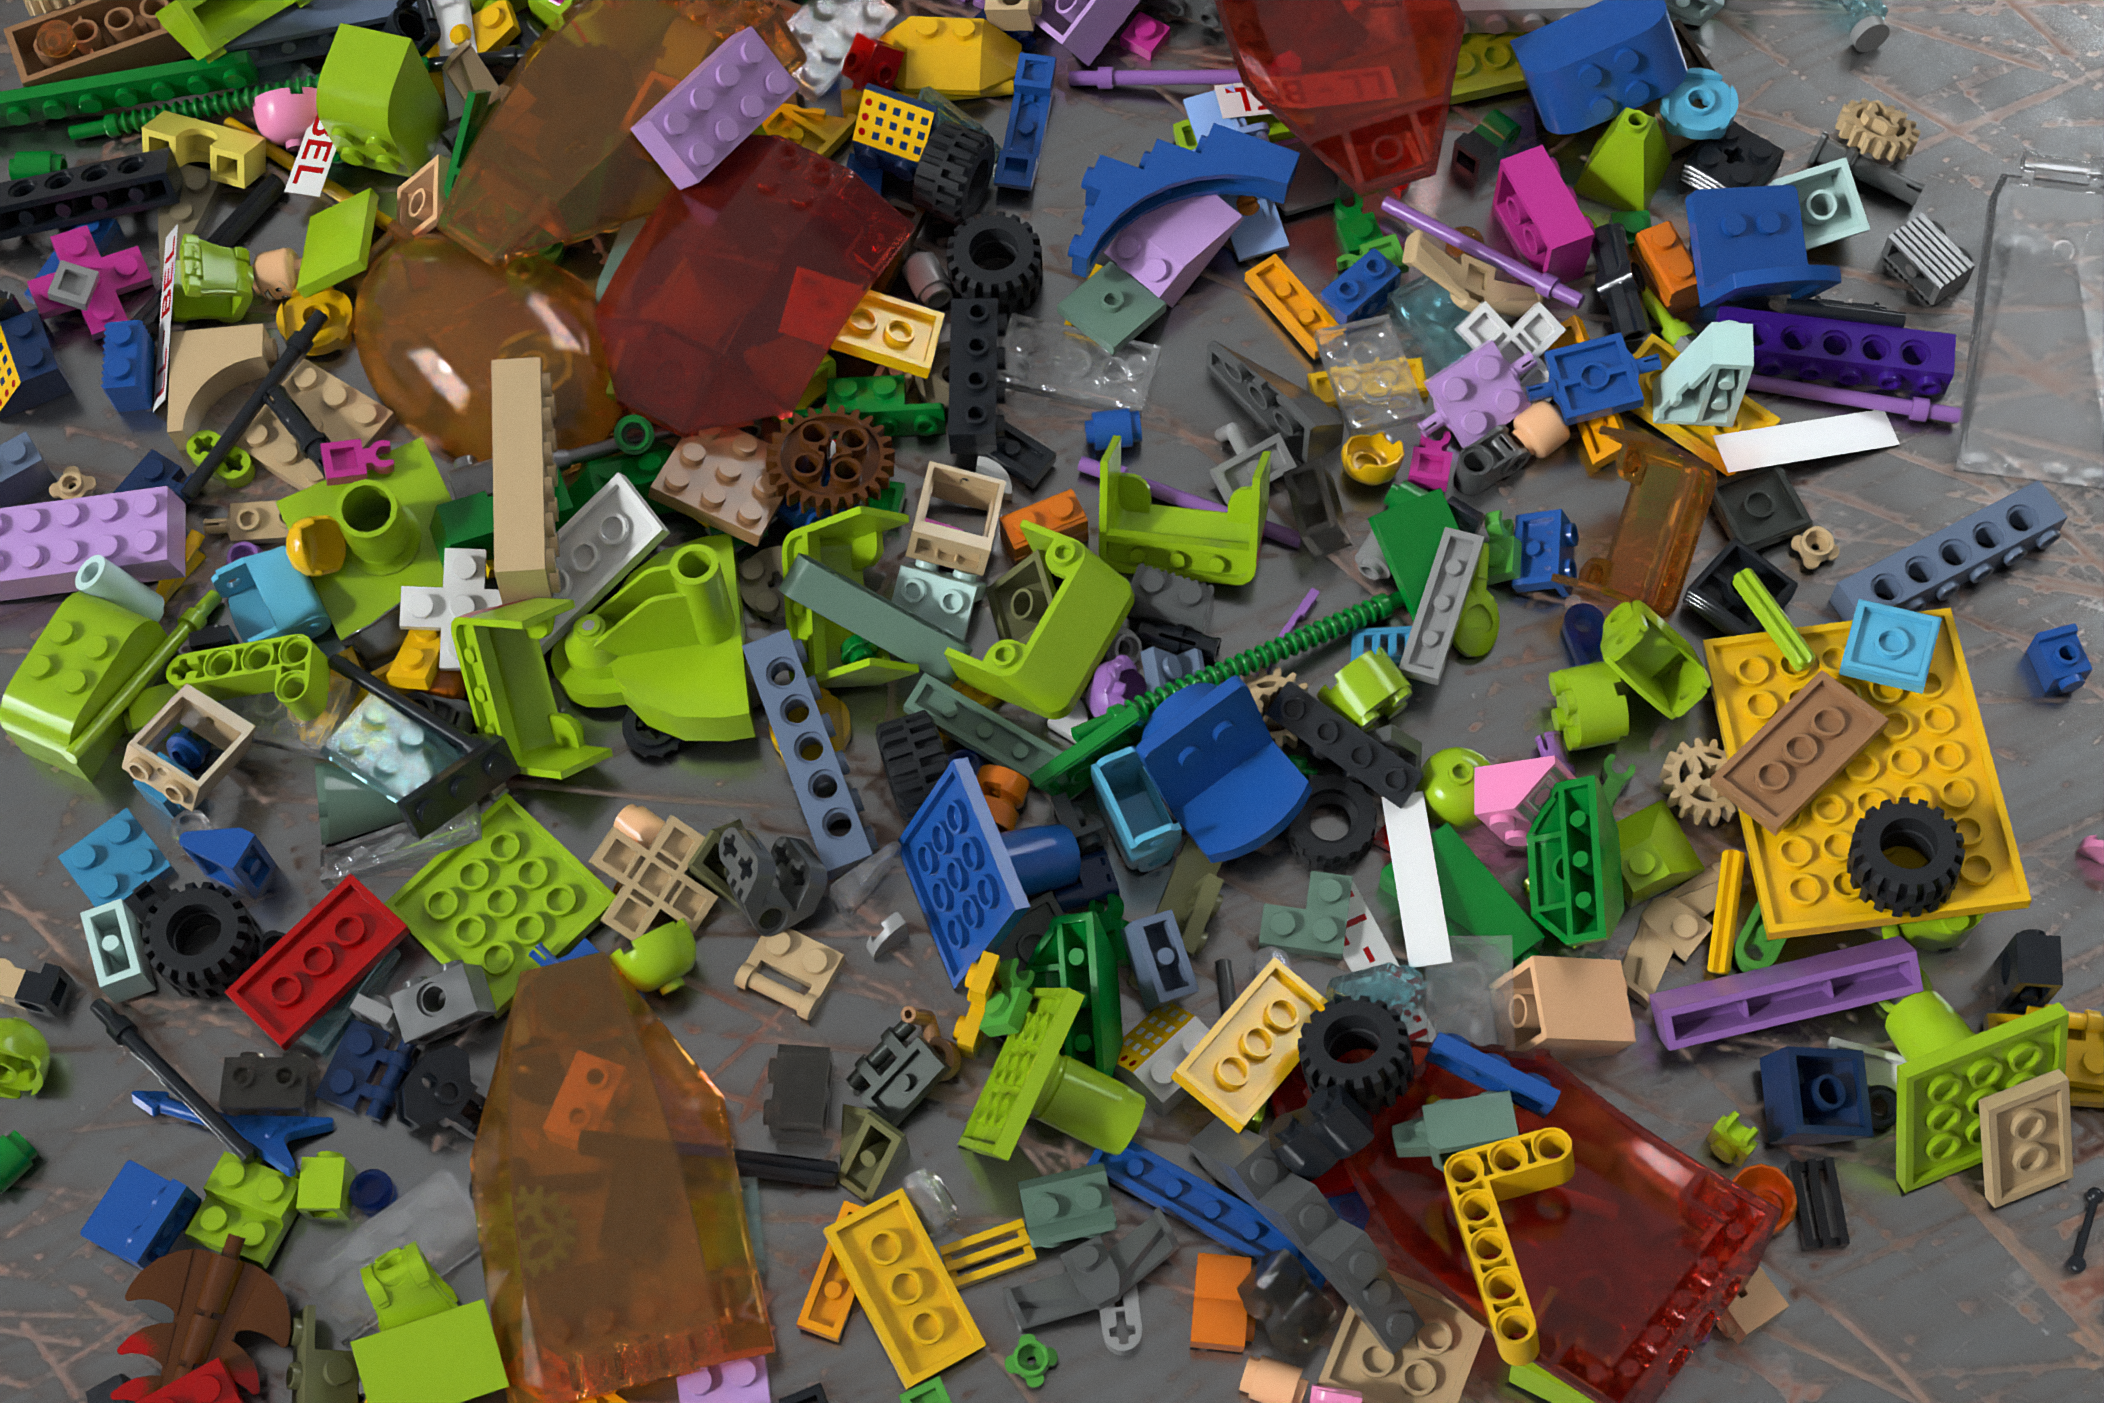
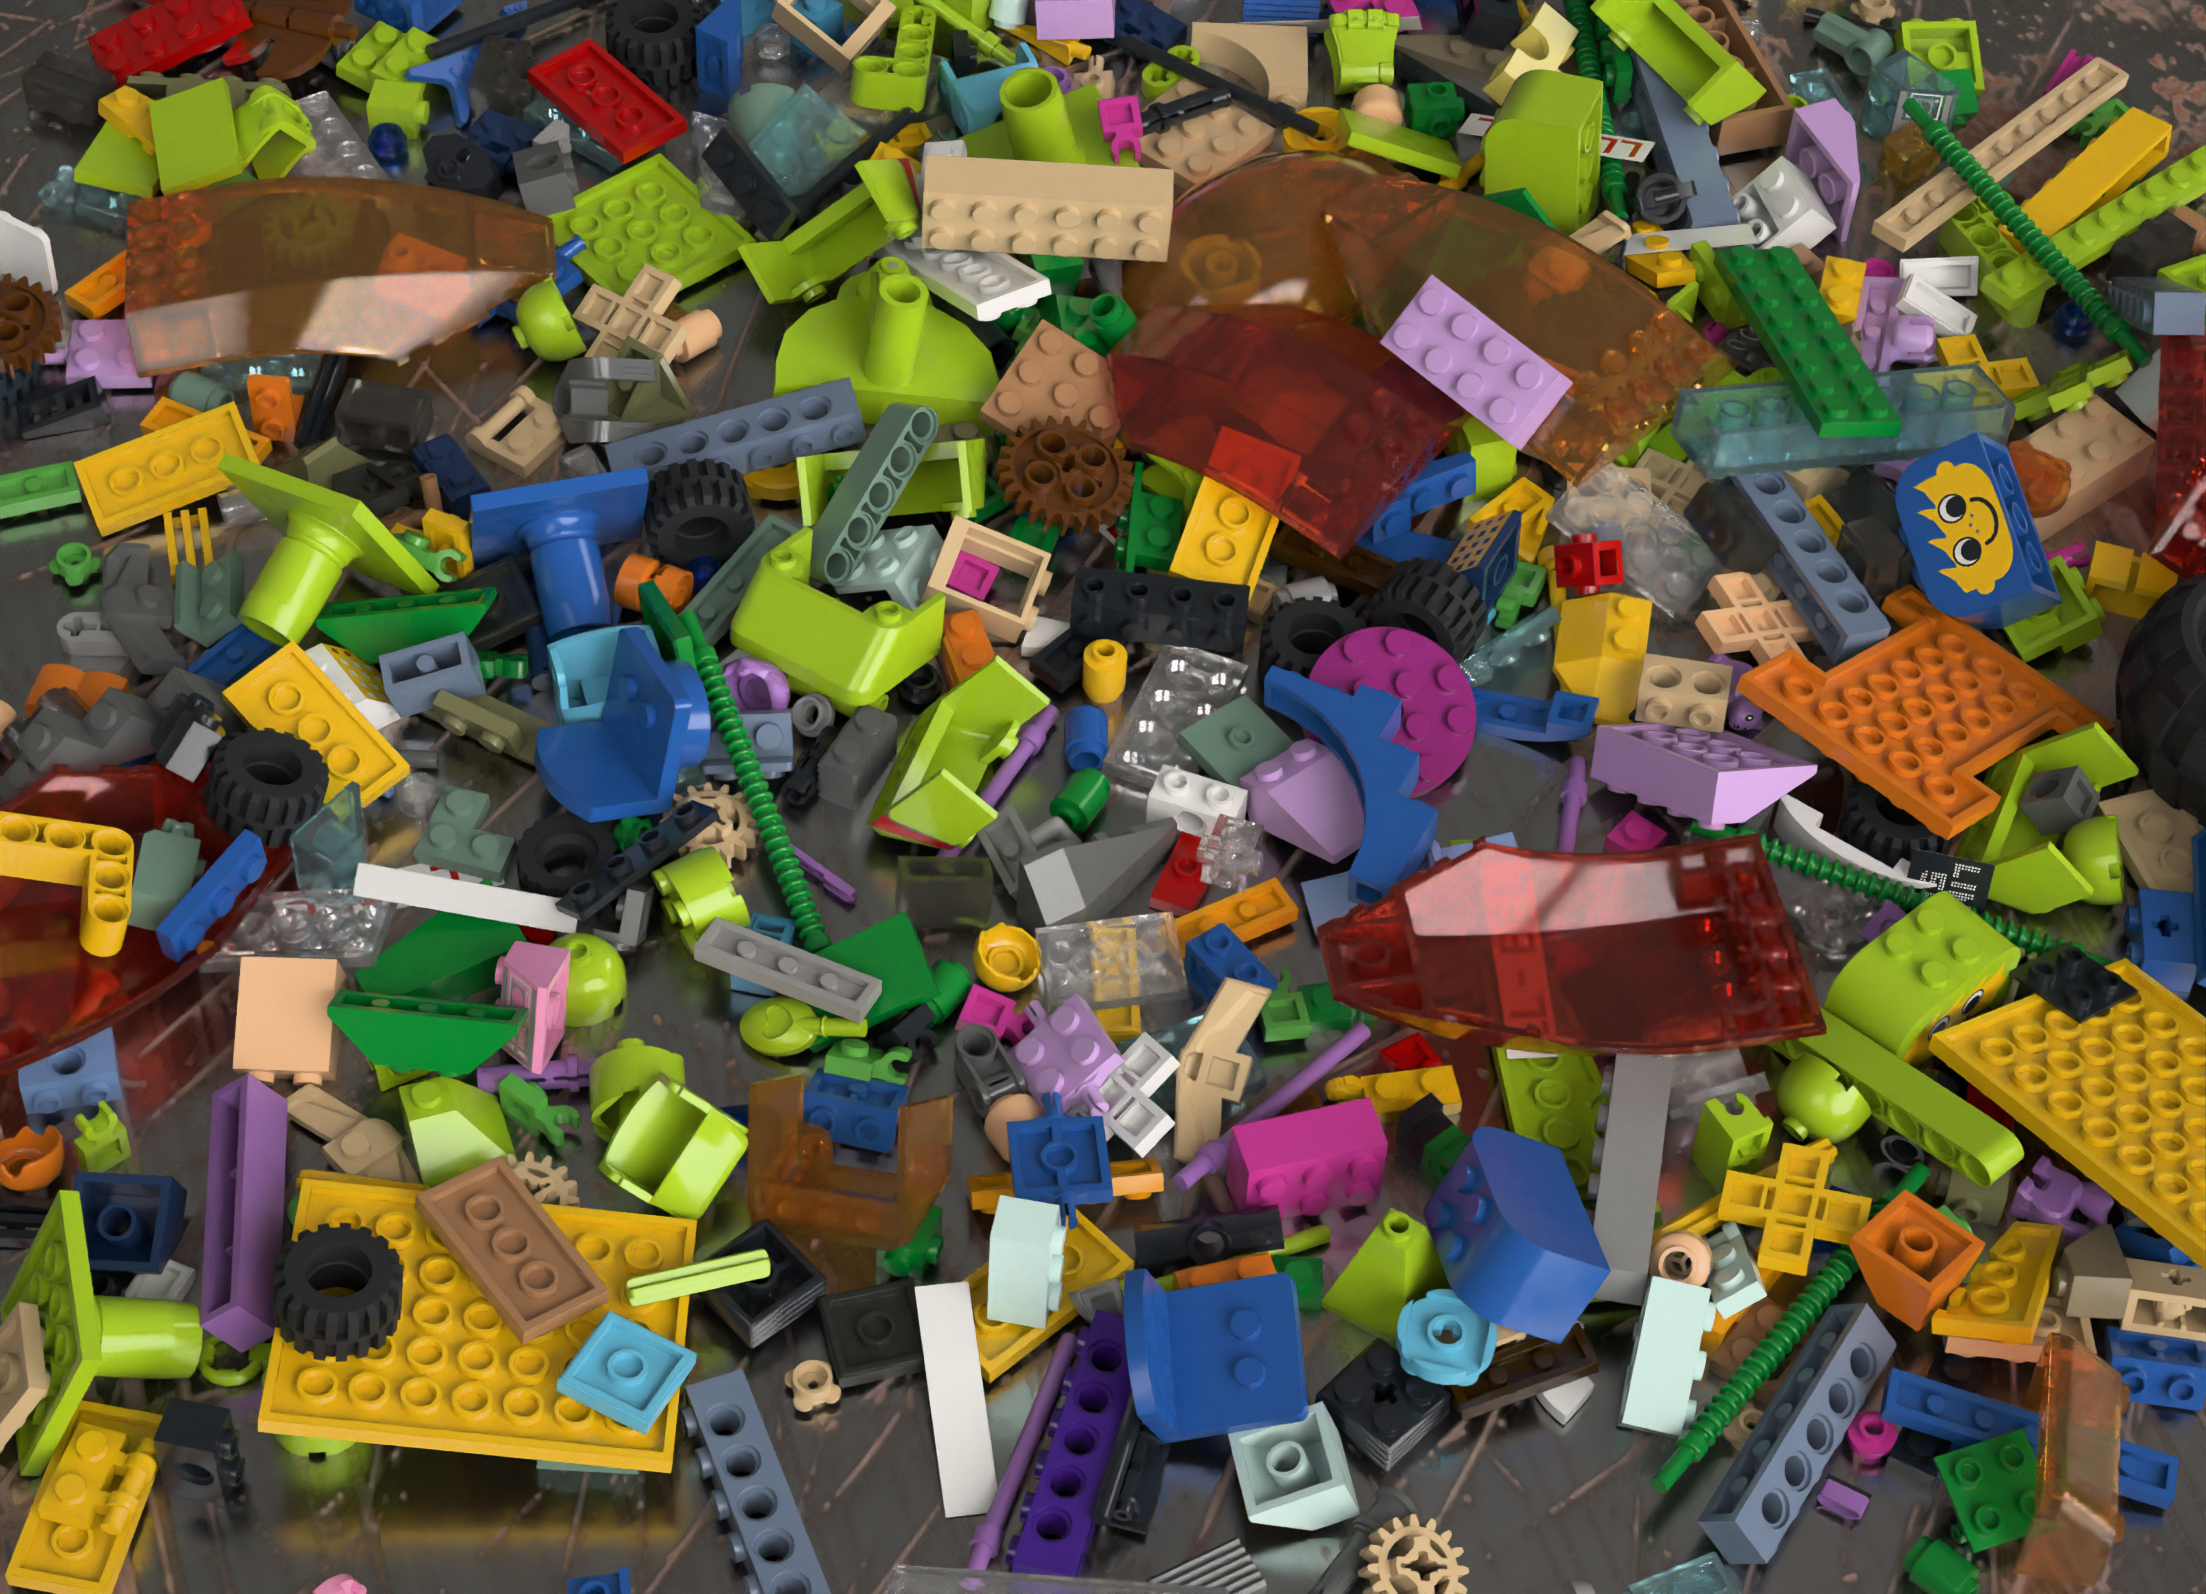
camera: 90 degrees right, 15 degrees down
none -> sand green brick [168,370,234,412]
none -> orange bracket [247,374,306,442]
none -> dark blue brick [412,433,491,522]
none -> green brick [1049,767,1110,833]
none -> yellow brick [1082,639,1127,703]
none -> white brick [1146,764,1248,857]
none -> red plate [1149,831,1224,917]
none -> clear brick [1196,814,1265,893]
none -> magenta plate [1302,627,1476,799]
none -> yellow hinge [1324,1065,1462,1124]
none -> green brick [1403,82,1465,138]

